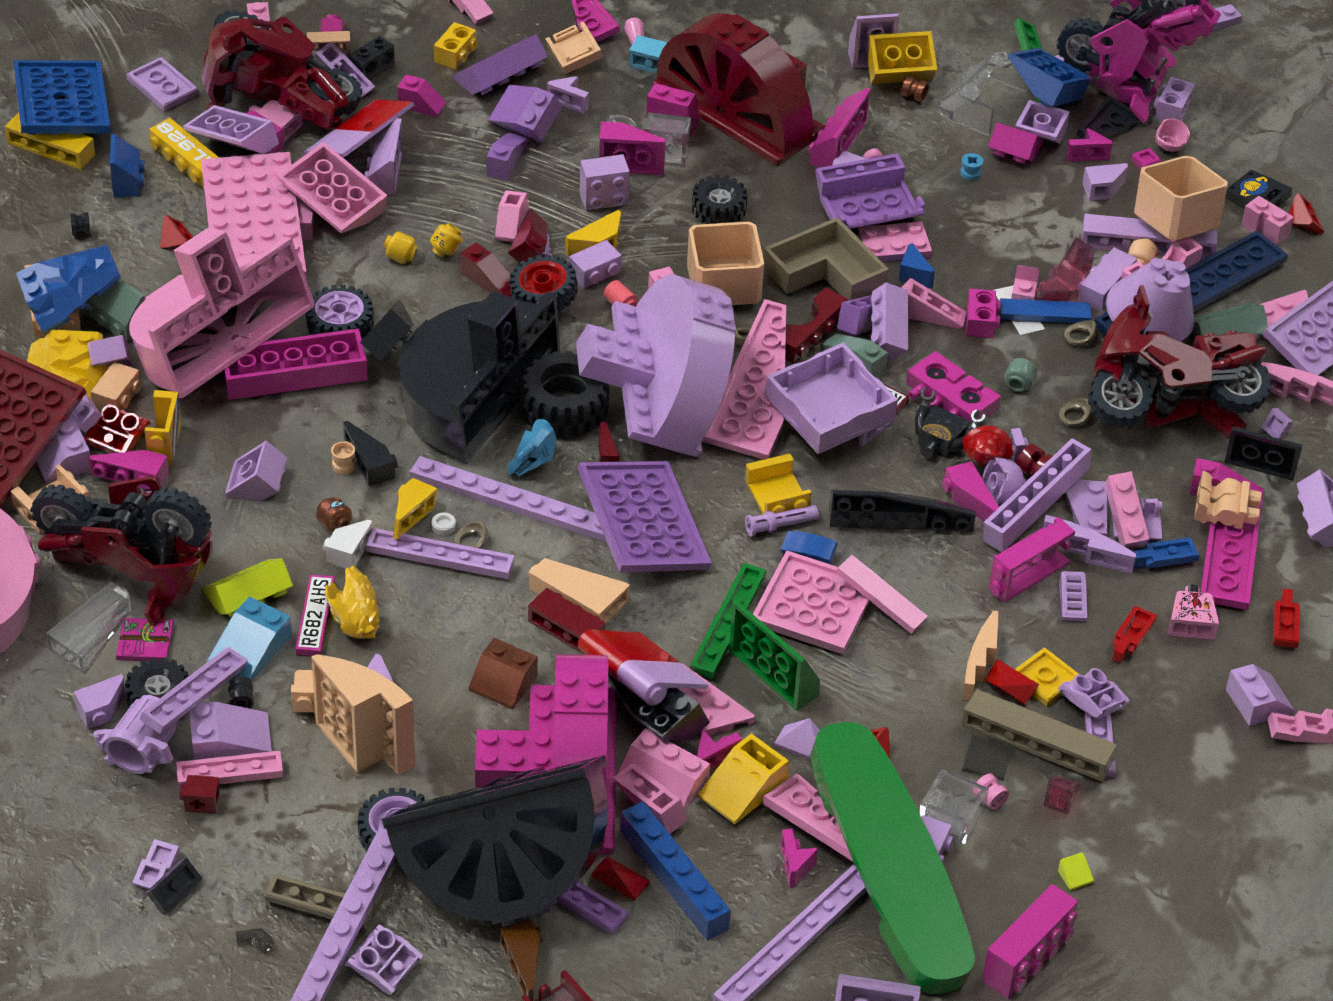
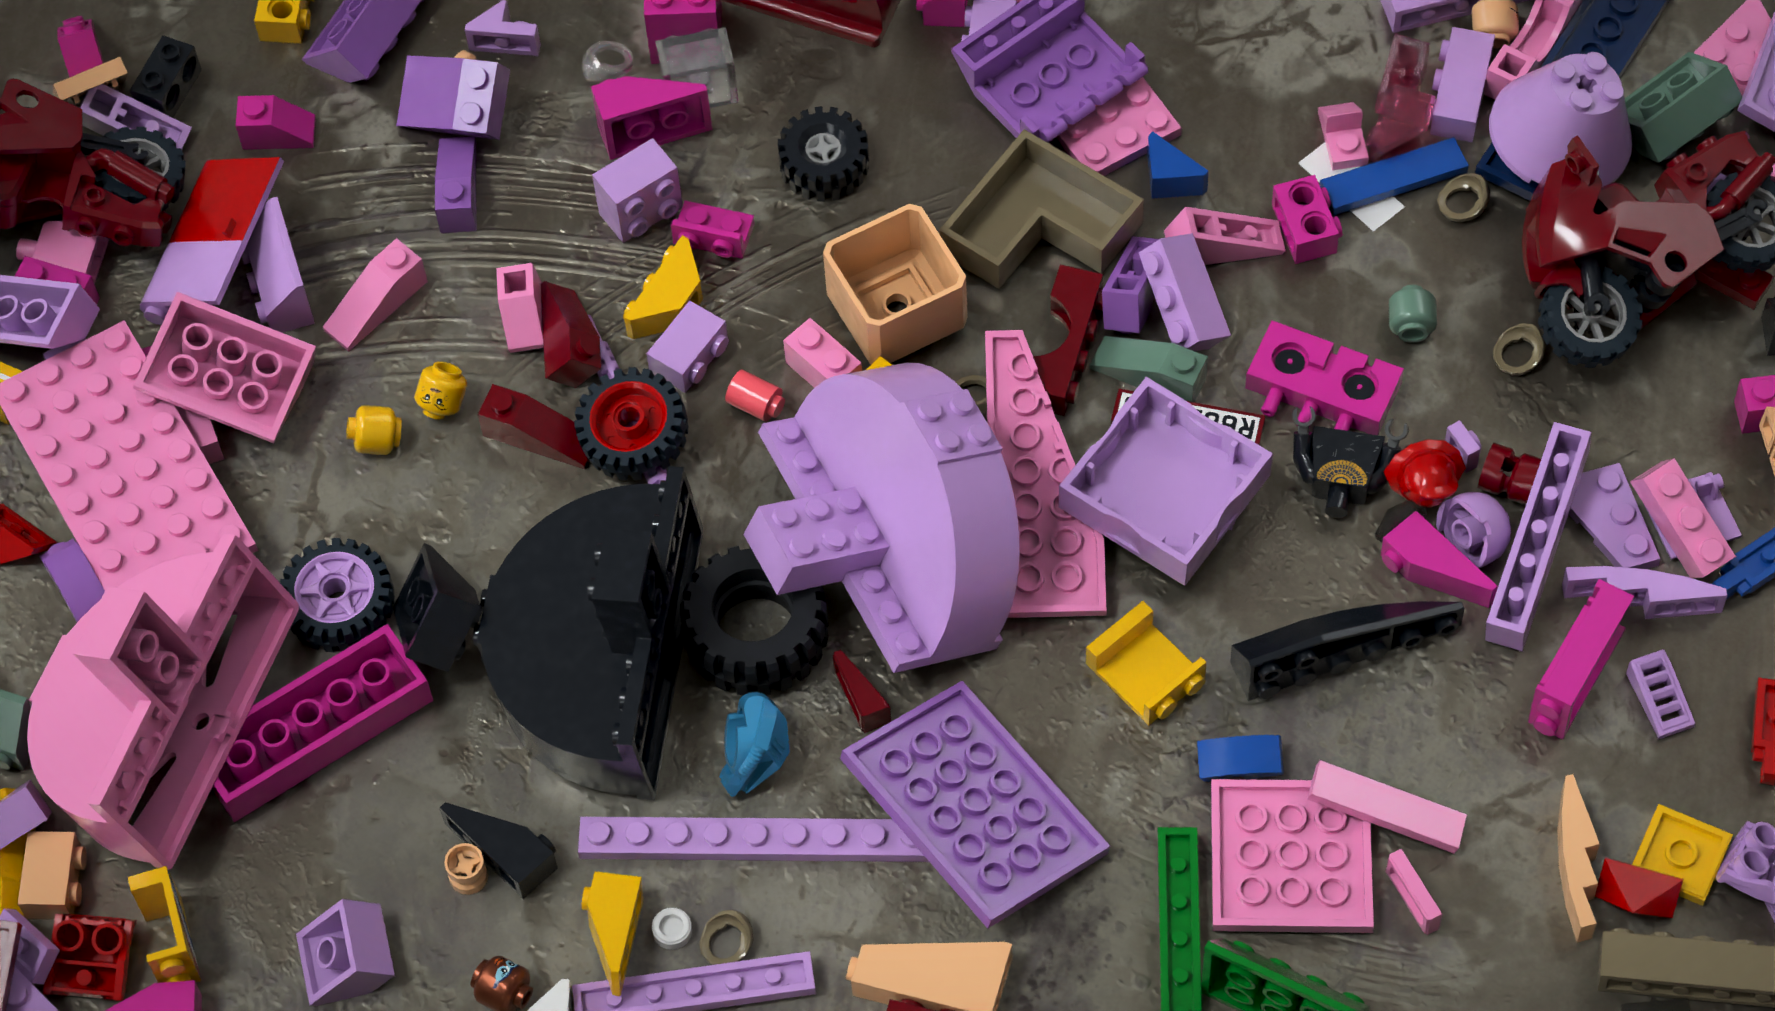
camera: 15 degrees left, 15 degrees up
lavender pin [745,505,819,537] -> none
none -> bright pink slope [323,238,428,352]
none -> dark pink bracket [671,200,755,259]
none -> bright pink tile [1386,849,1442,935]

